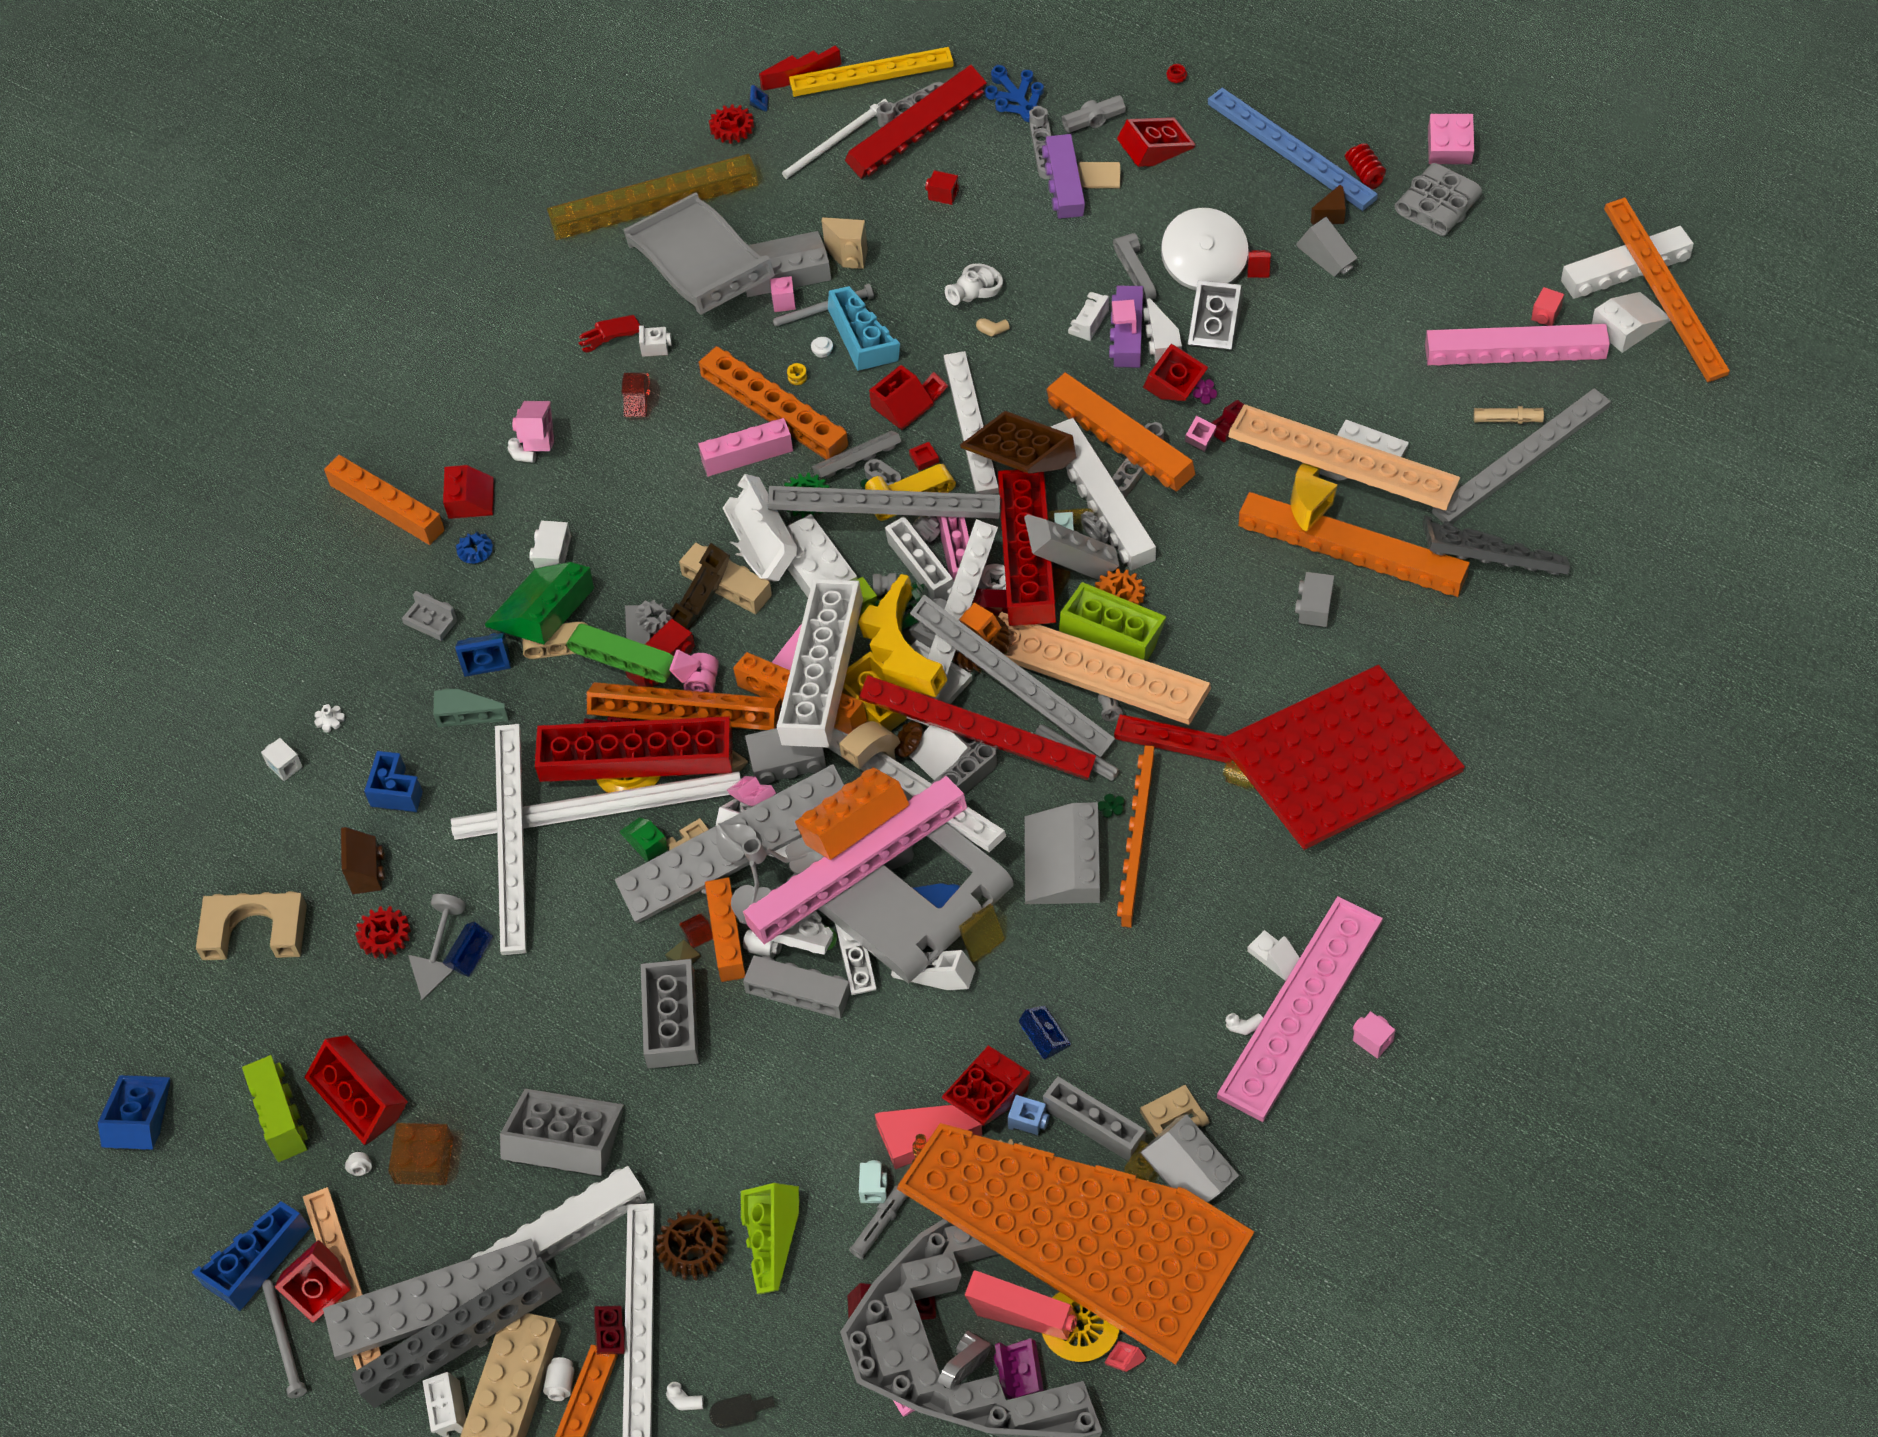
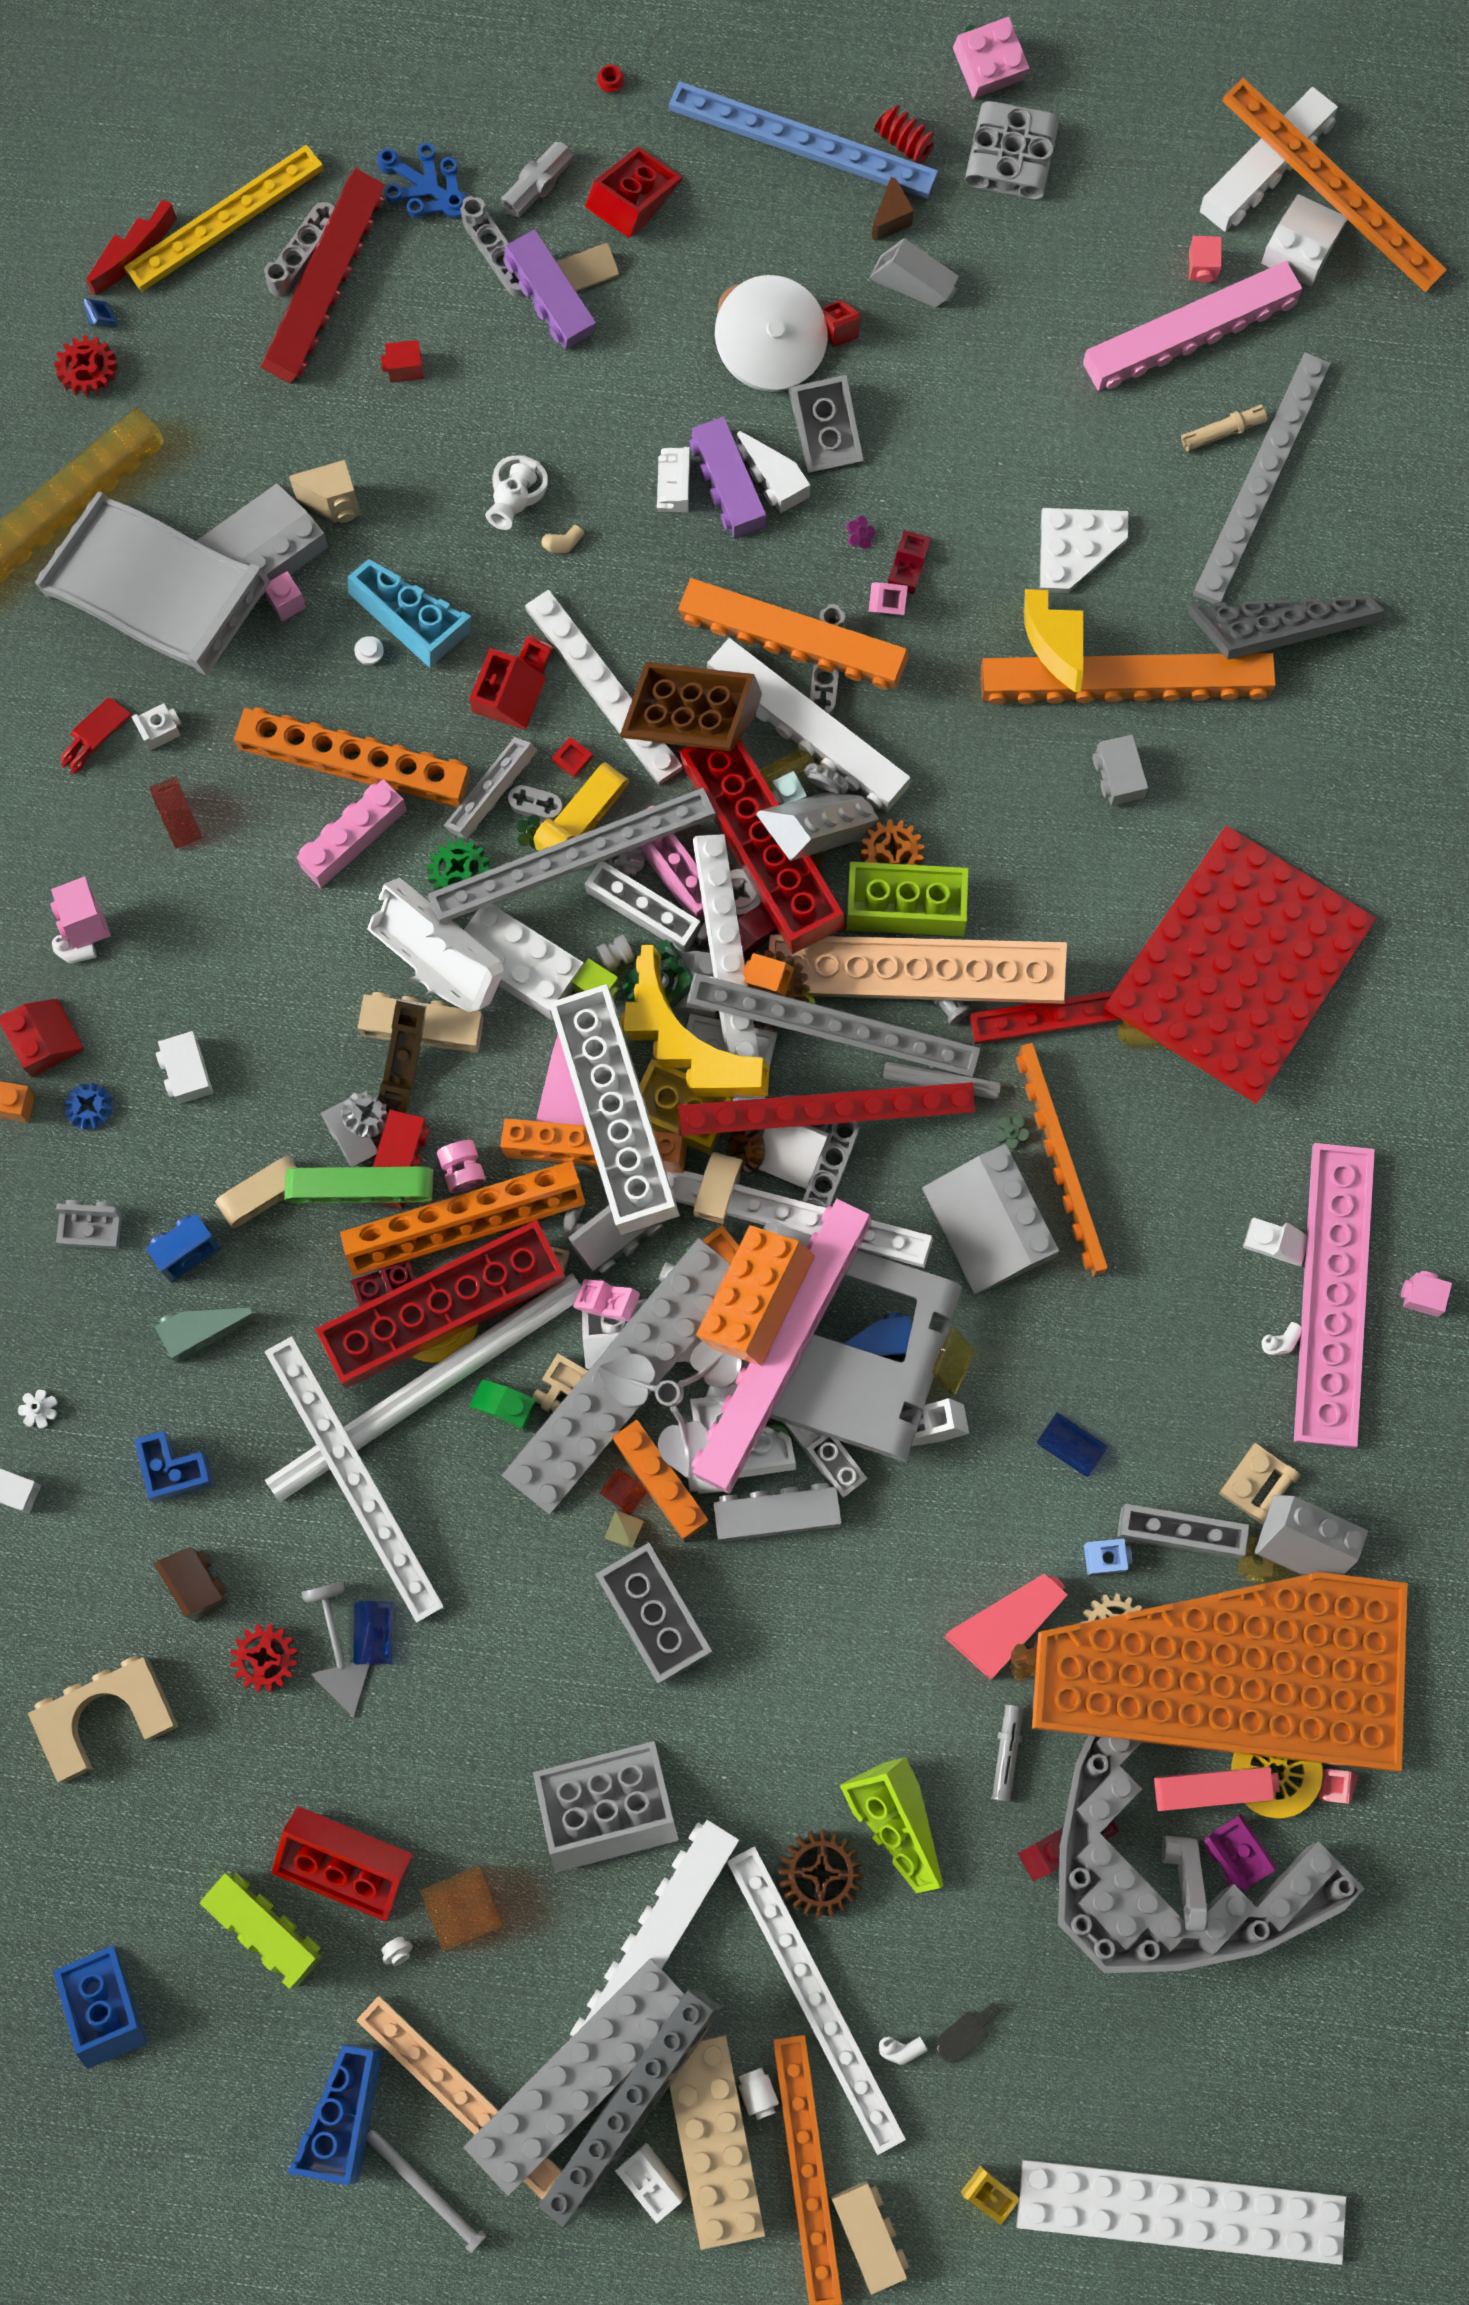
camera: 30 degrees left, 20 degrees up
red slope [275,1240,352,1323] -> none
green slope [485,562,594,645] -> none
dark red slope [594,1306,625,1354] -> none
bright pink slope [669,650,701,683] -> none
light grey bar [773,284,874,326] -> none
white bar [782,99,888,179] -> none
yellow bush [787,363,807,385] -> none
light aqua brick [859,1160,887,1203] -> none
red slope [942,1045,1030,1126] -> none
bright pink panel [1112,300,1136,334] -> none
light grey beam [1113,233,1156,302] -> none
red slope [1143,344,1208,401] -> none
light nougat plate [1228,404,1460,511] -> none

